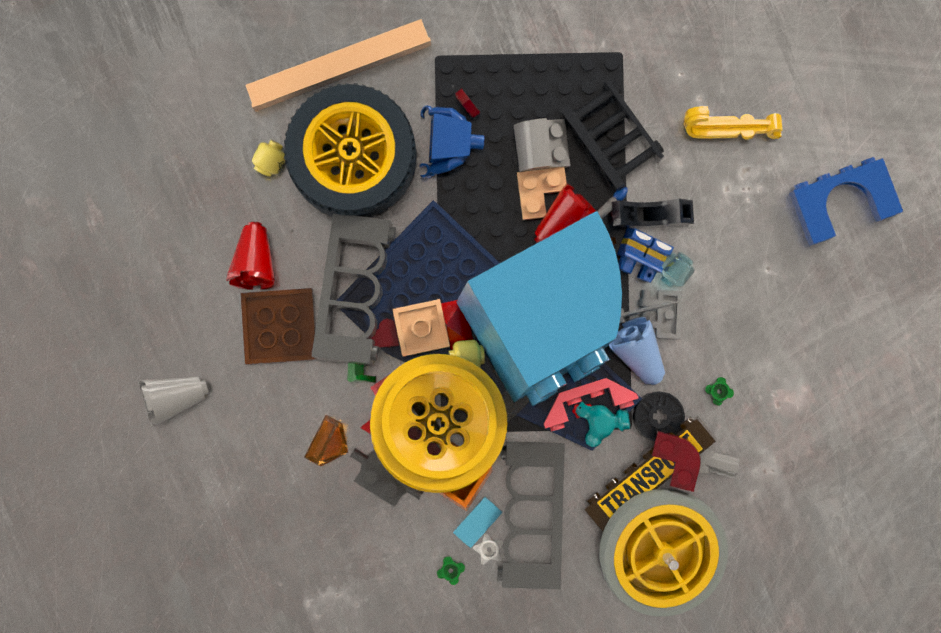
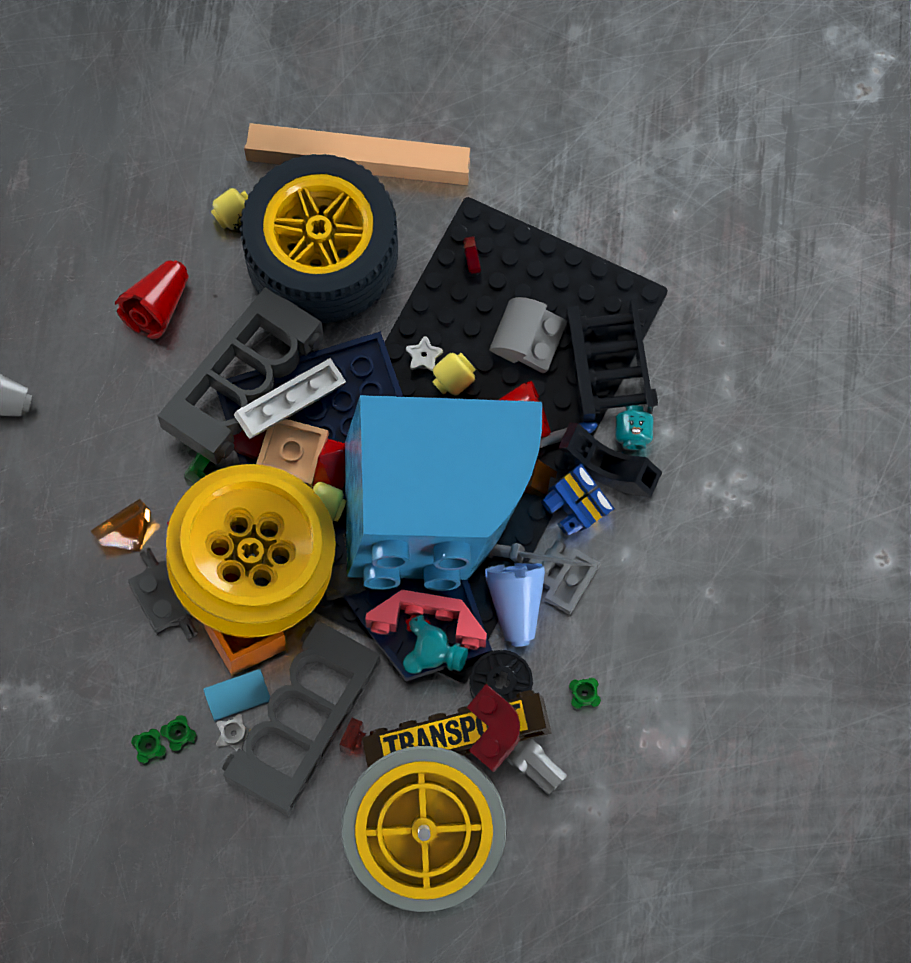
camera: 25 degrees right, 15 degrees down
reddish brown plate [241,288,318,365] -> none
blue torso [419,105,484,178] -> none
light nougat plate [517,167,566,221] -> none
clear light blue head [661,251,695,288] -> none
yellow piece [683,106,783,140] -> none
blue arch [789,157,904,247] -> none
none -> green plate [131,729,166,763]
none -> white plate [234,358,346,439]
none -> clear red plate [339,717,367,756]
none -> white plate [406,336,443,371]
none -> light yellow head [432,353,476,396]
none -> teal head [615,405,654,450]

